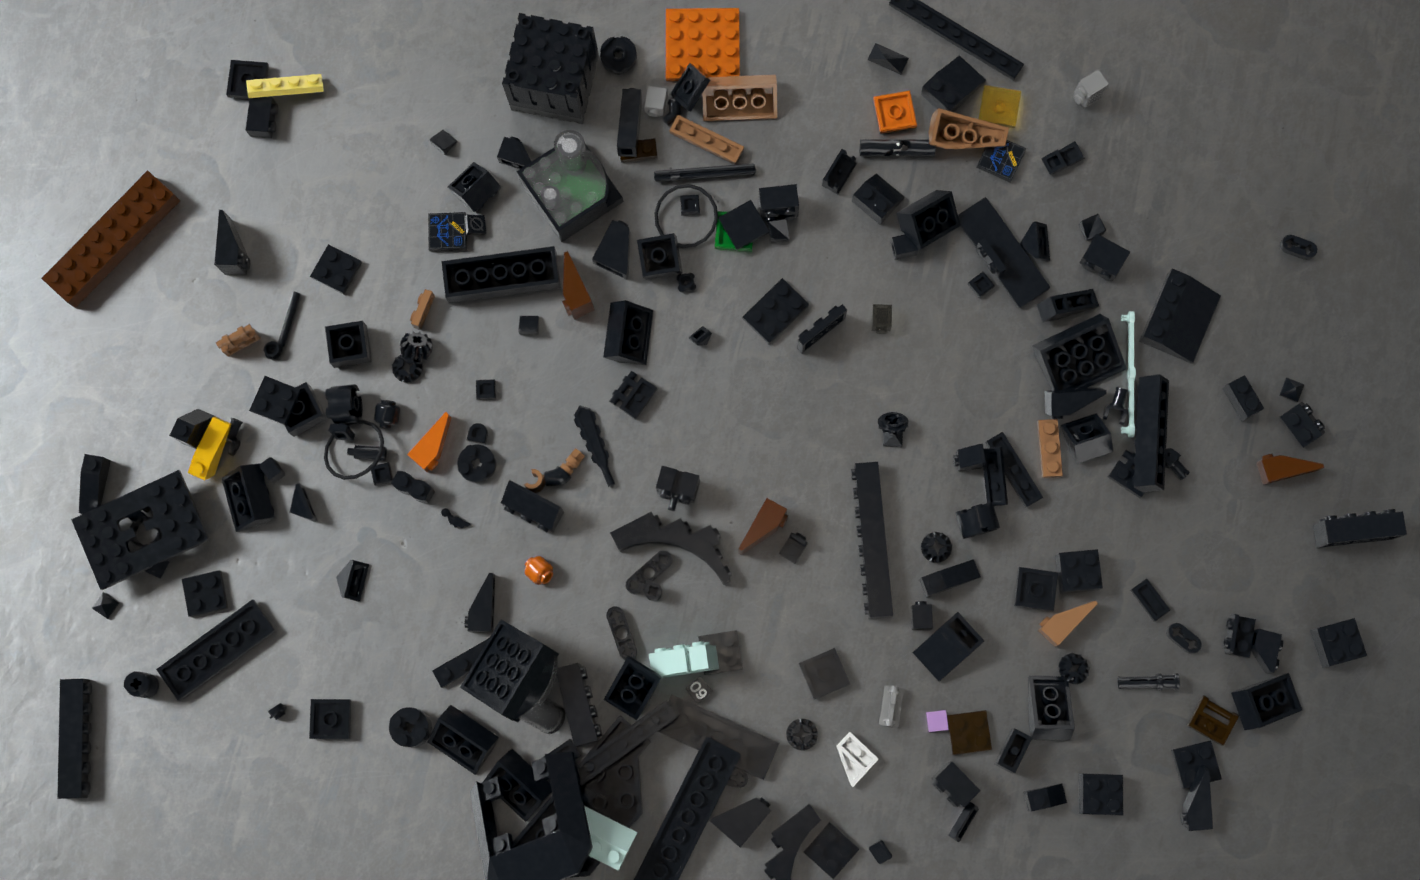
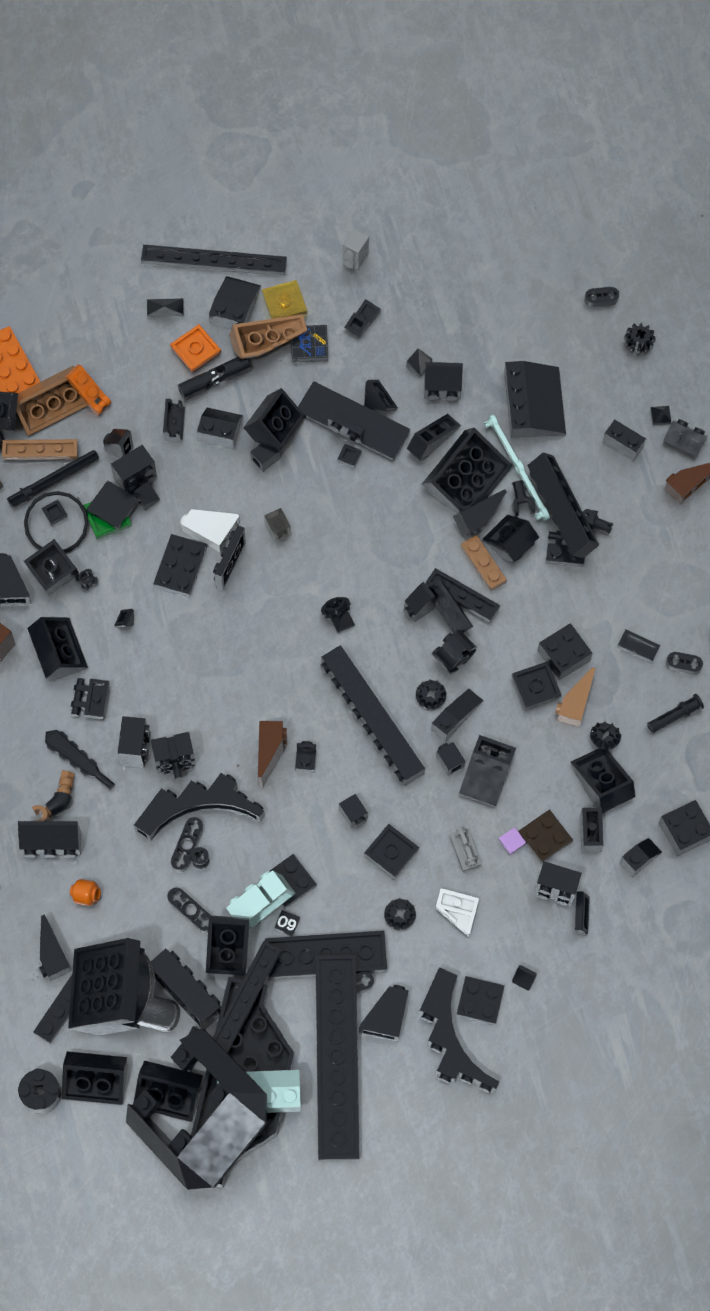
camera: 35 degrees left, 10 degrees down
none -> orange plate [65,364,112,415]
none -> black slope [103,429,134,459]
none -> black brick [118,716,151,767]
none -> white slope [180,509,240,552]
none -> black brick [339,794,368,828]
none -> black gear [624,322,656,354]

